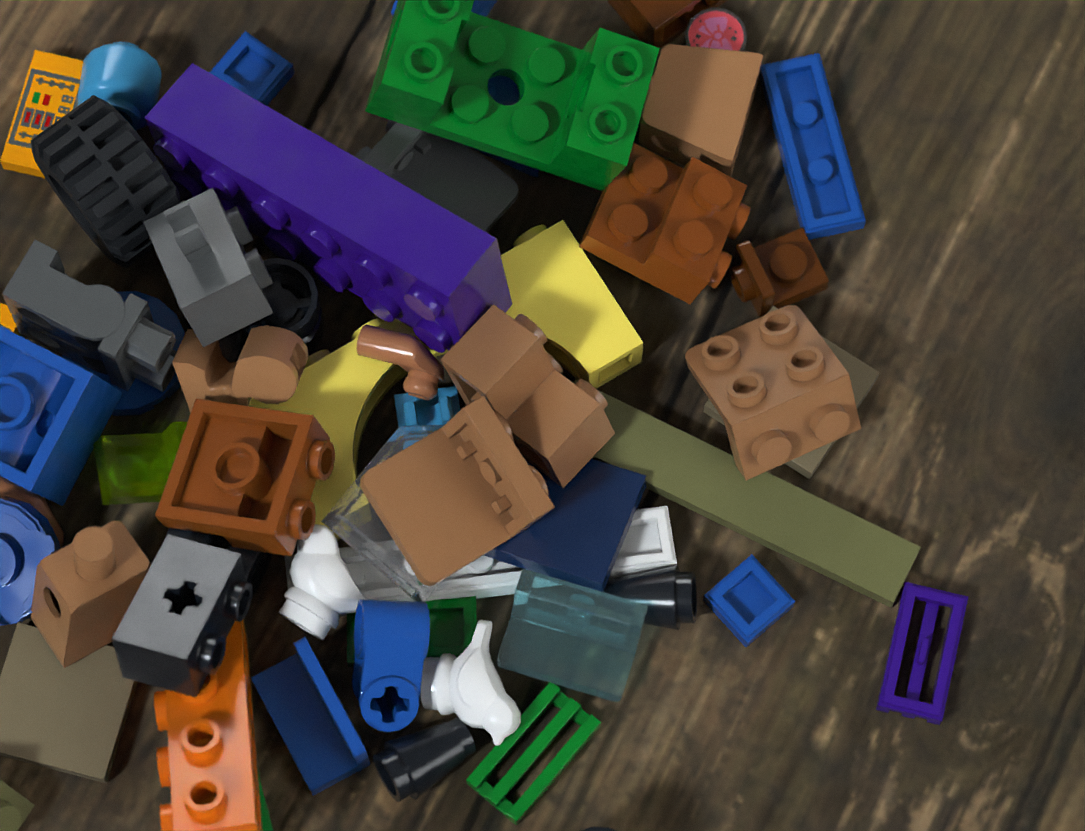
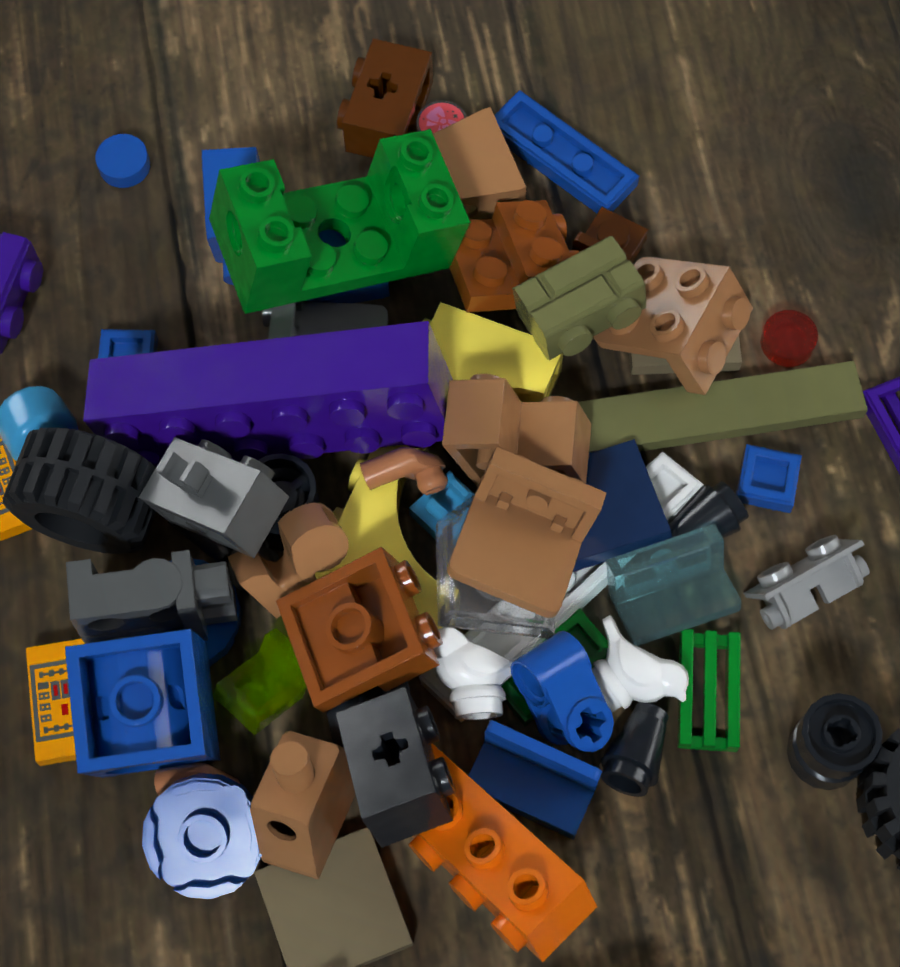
camera: 35 degrees left, 5 degrees down
none -> olive brick [512,235,646,360]
none -> light grey hinge [744,535,870,630]
none -> clear red tile [760,310,818,367]

